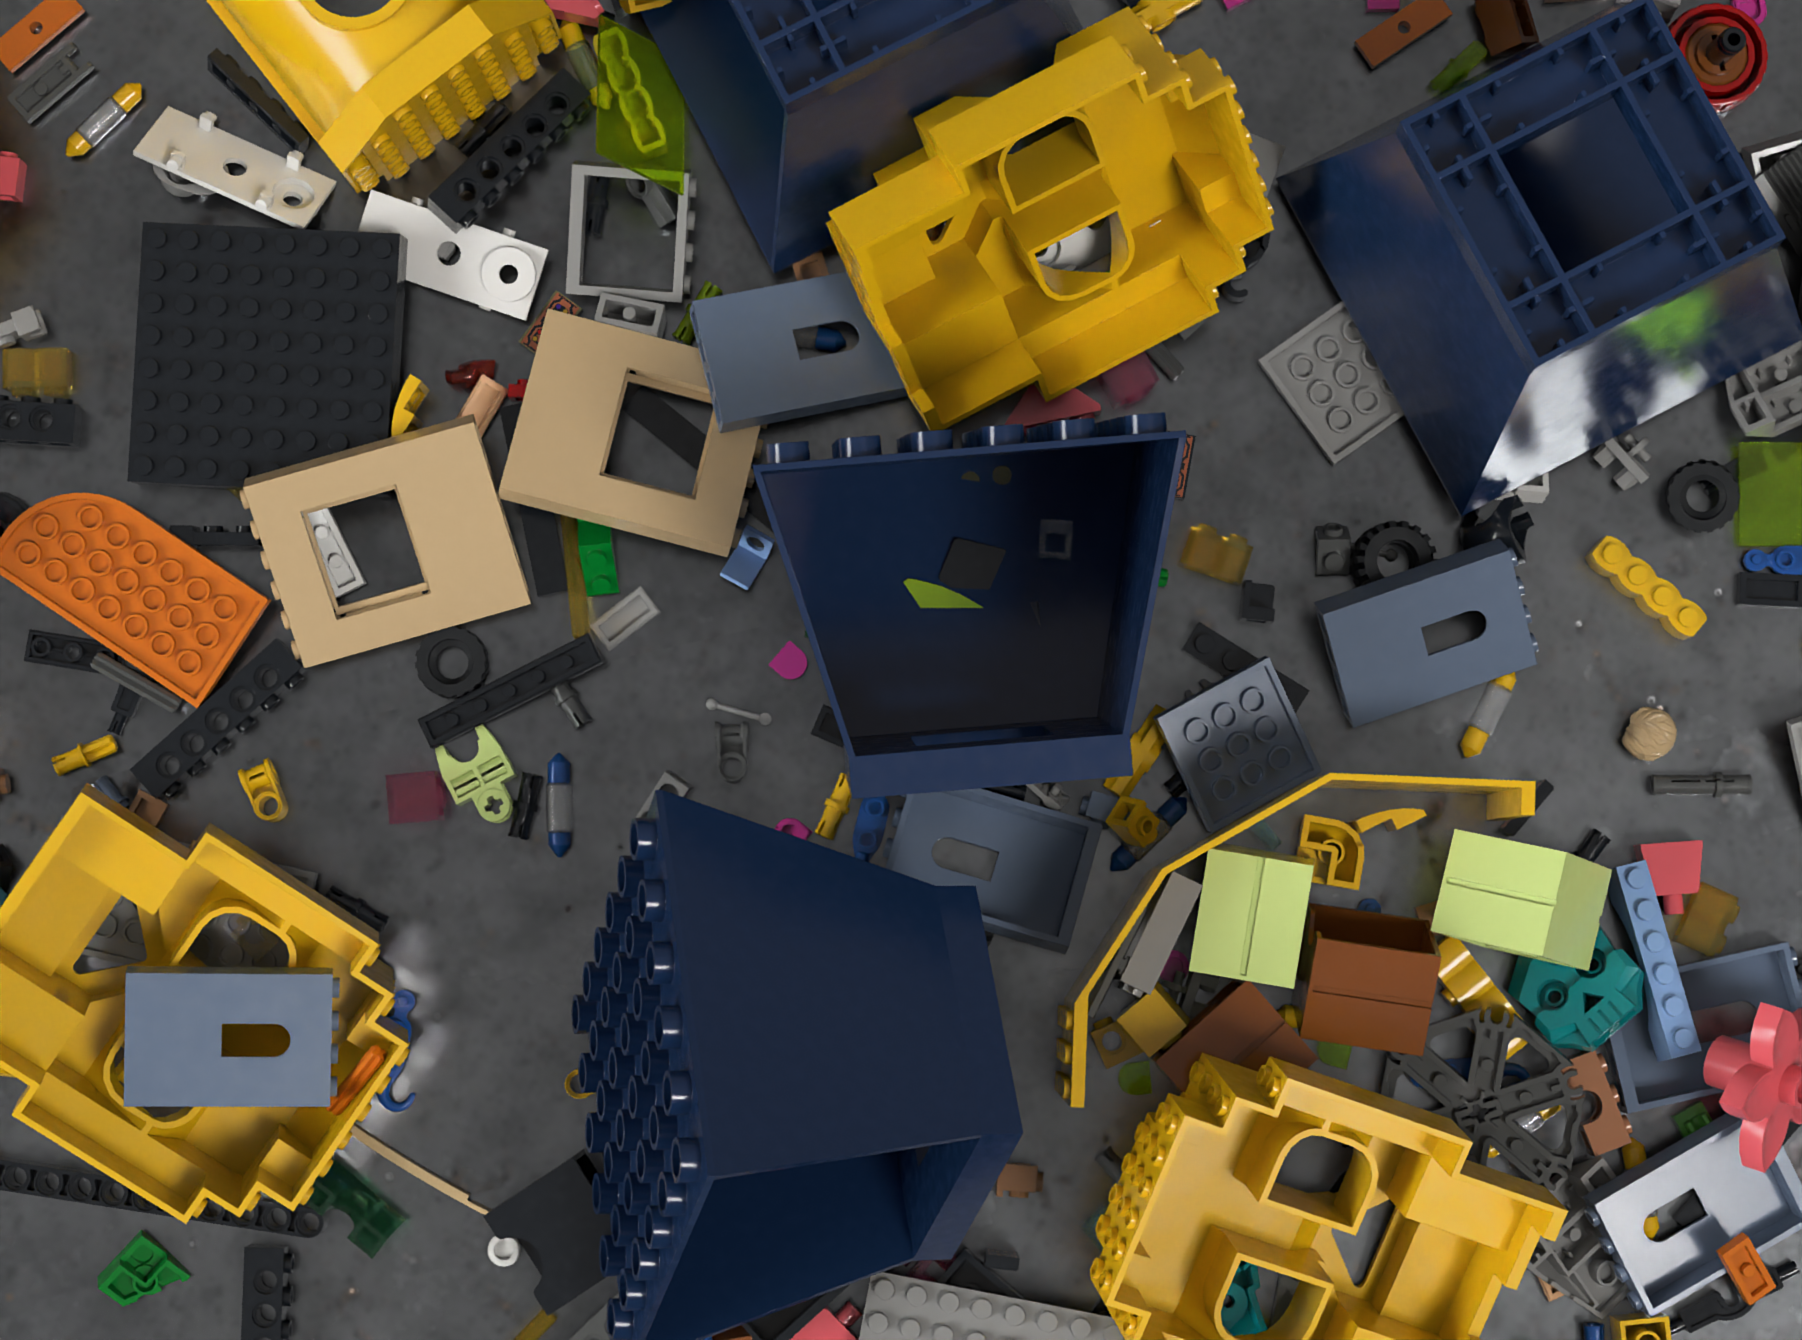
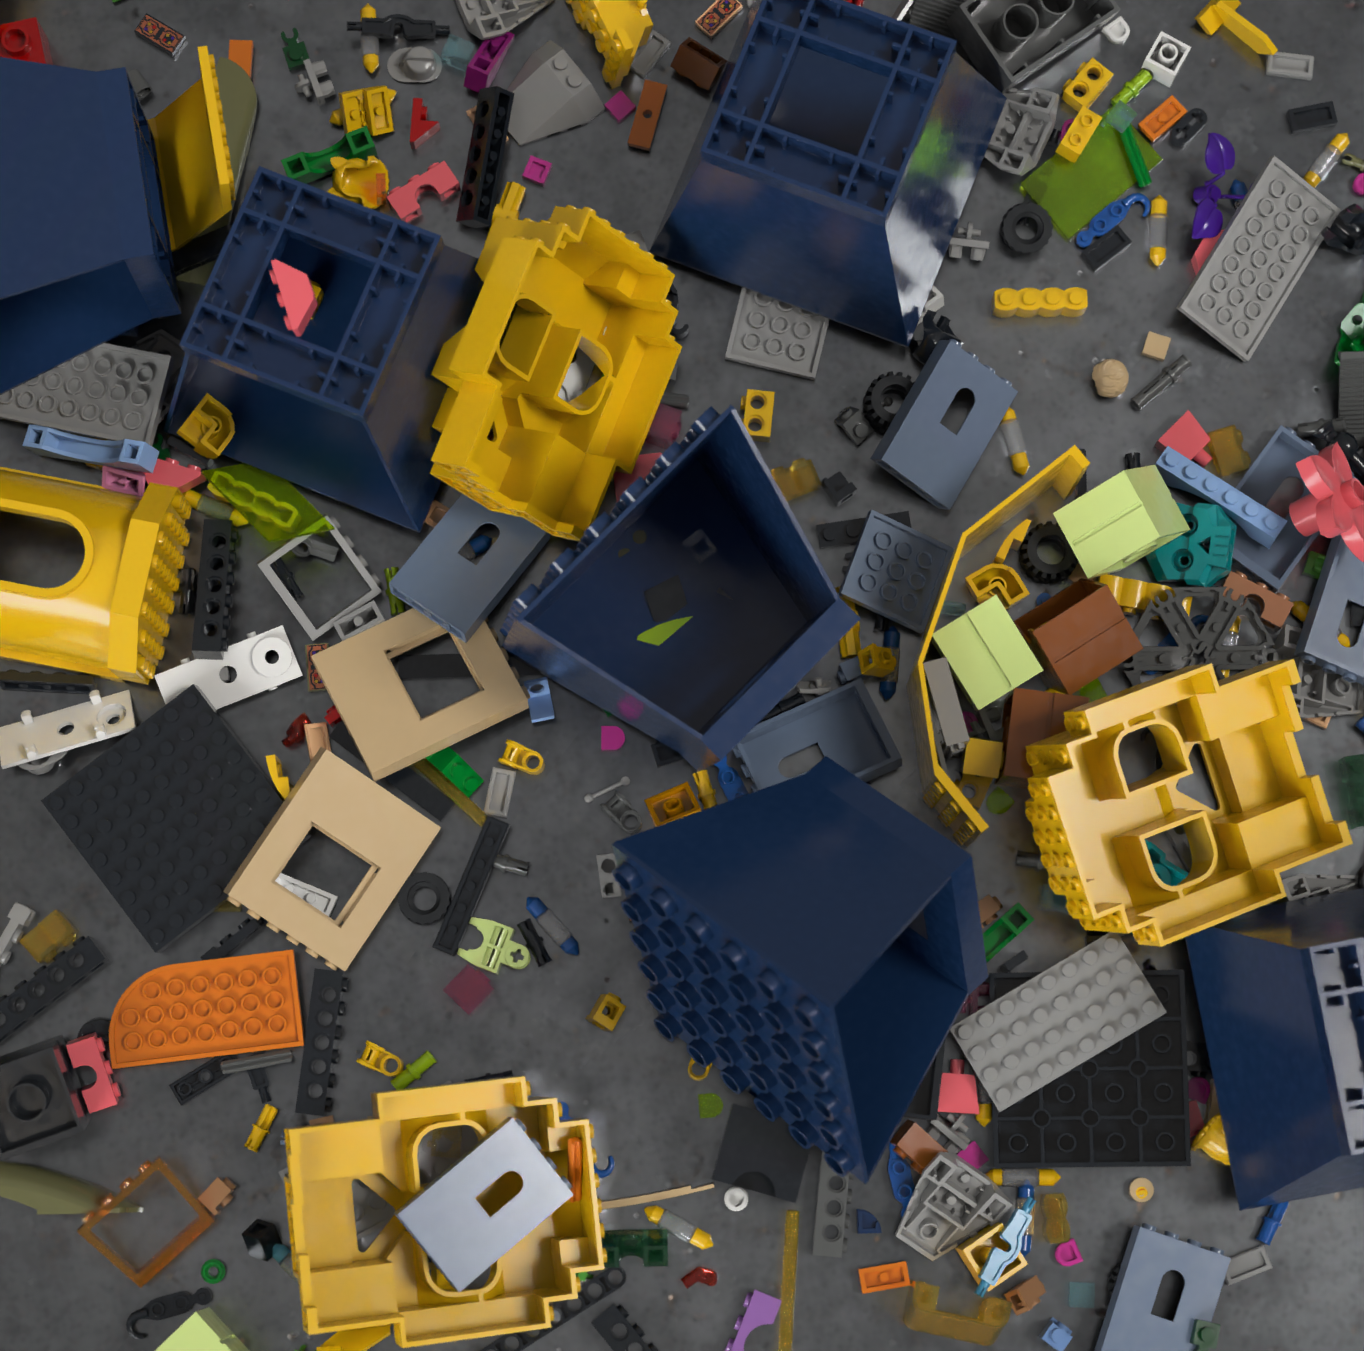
camera: 40 degrees left, 5 degrees down
clear neon green axle [1429,40,1487,94] -> none
none -> lime pin [390,1050,437,1090]
none -> yellow piece [498,739,545,775]
none -> yellow brick [585,992,626,1031]
none -> light orange slope [644,782,702,827]
none -> piece [644,1205,713,1250]
none -> clear red arm [681,1266,718,1289]
none -> clear neon green tile [698,1093,723,1119]
none -> yellow brick [740,389,775,442]
none -> green arch [983,902,1035,963]
none -> black tyre [1019,521,1079,584]
none -> tan tile [1141,331,1171,362]

